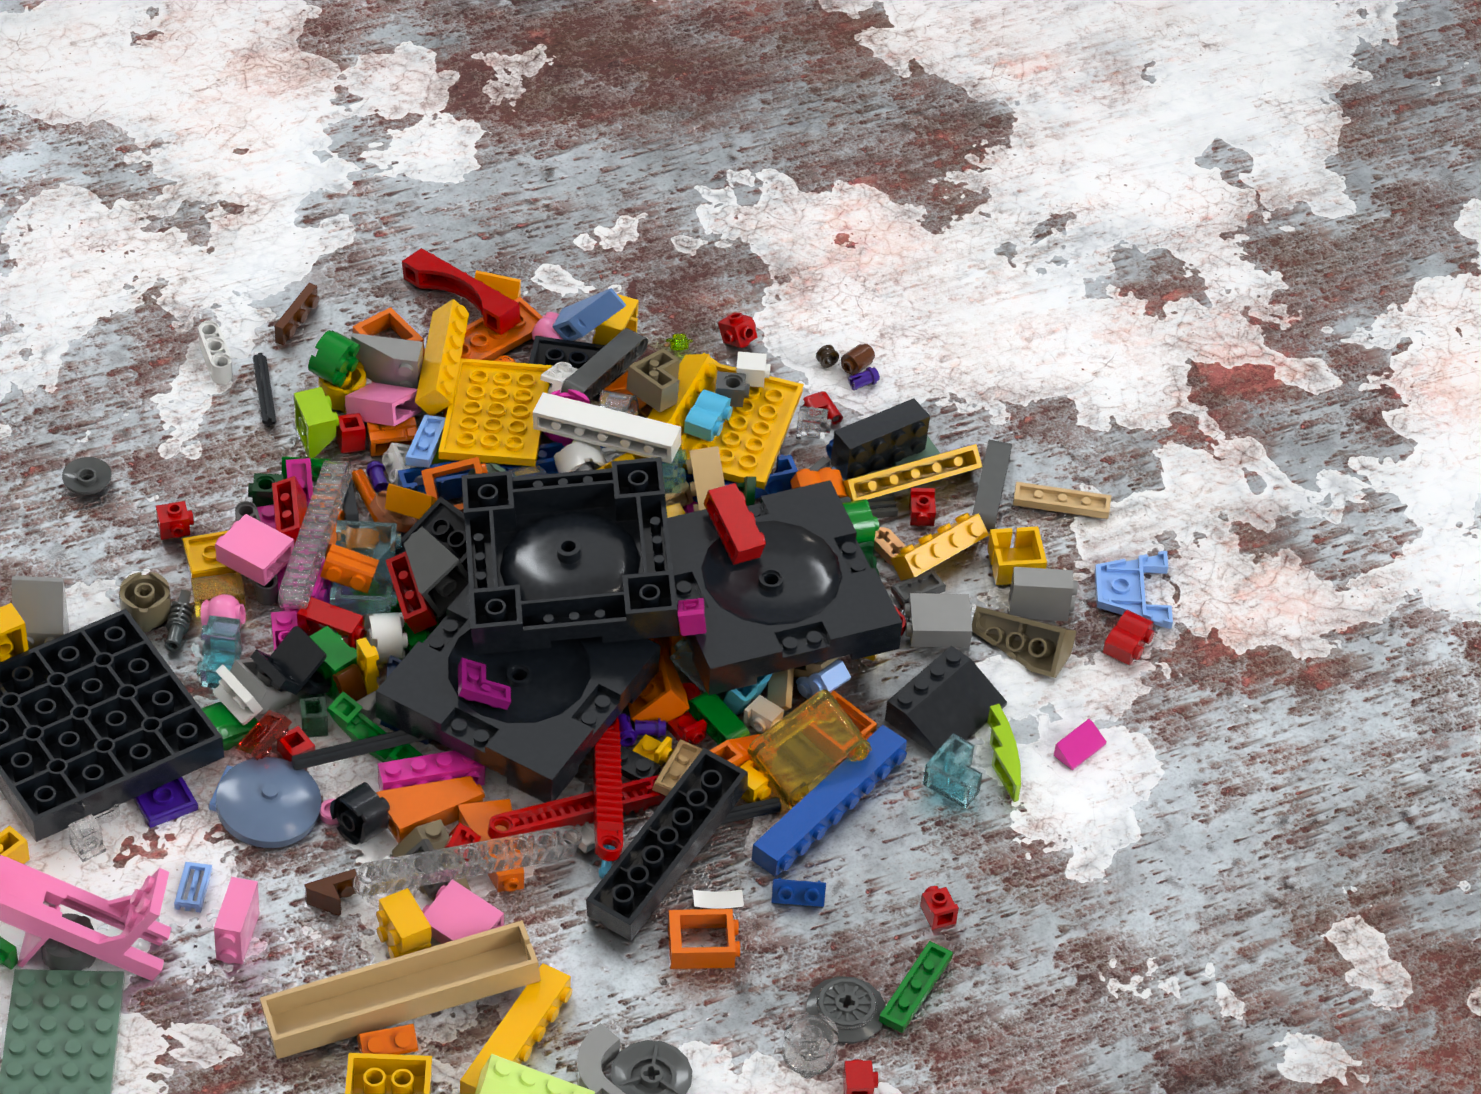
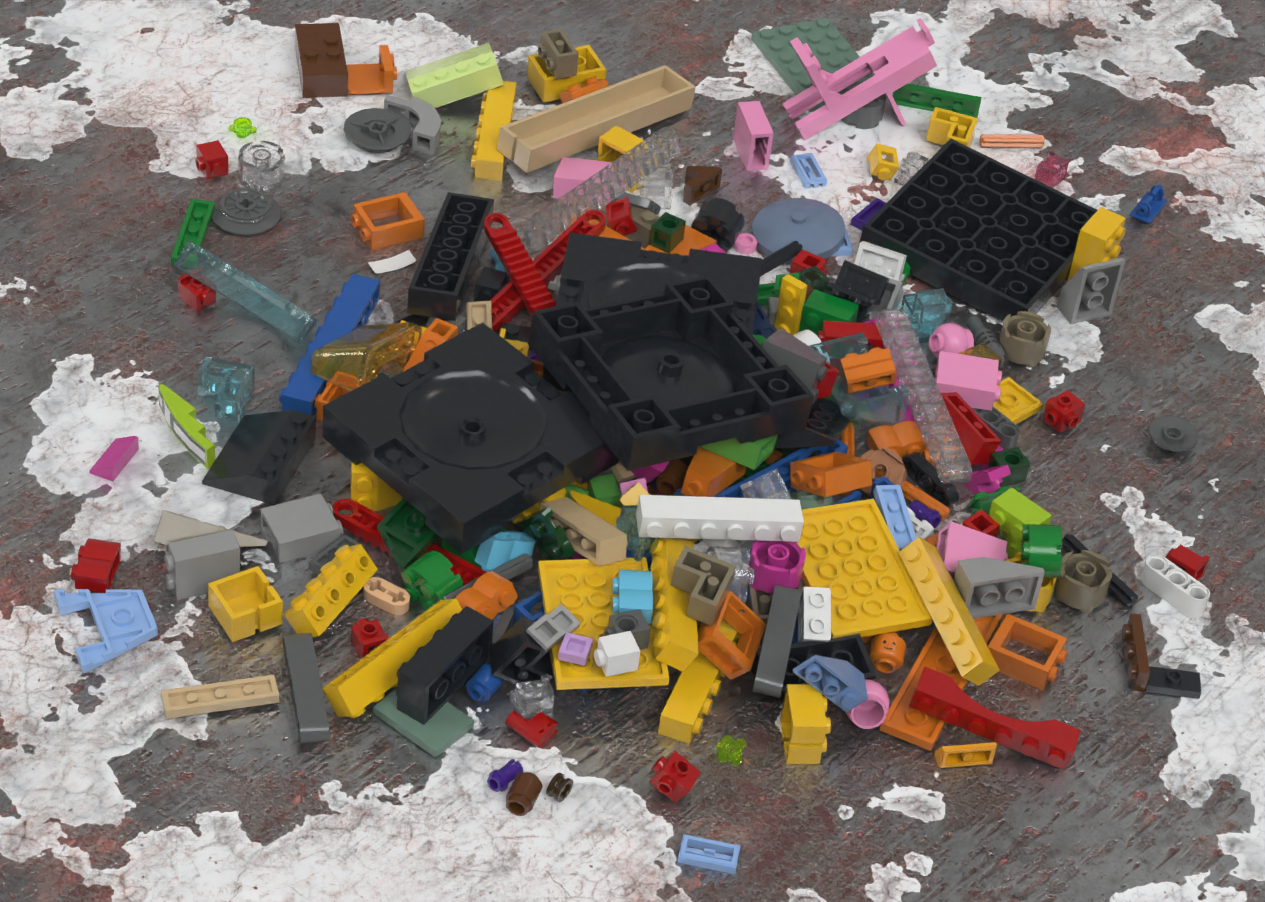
camera: 155 degrees right, 5 degrees down
clear red plate [235,710,292,761] -> none
light orange slope [385,483,438,519] -> none
magenta plate [458,658,511,710] -> none
dark pink slope [678,598,707,636] -> none
red brick [703,483,766,565] -> none
blue hinge [771,878,826,907] -> none
none -> clear light blue windscreen [174,241,319,344]
none -> black brick [474,267,507,302]
none -> black brick [488,617,554,693]
none -> light grey slope [526,604,581,651]
none -> dark tan brick [538,29,579,79]
none -> lavender plate [558,632,593,666]
none -> dark green brick [649,212,686,253]
none -> light blue tile [677,834,741,874]
none -> yellow brick [866,143,899,181]
none -> dark tan brick [1054,550,1112,613]
none -> black plate [1145,666,1201,699]
none -> red brick [1165,544,1210,581]

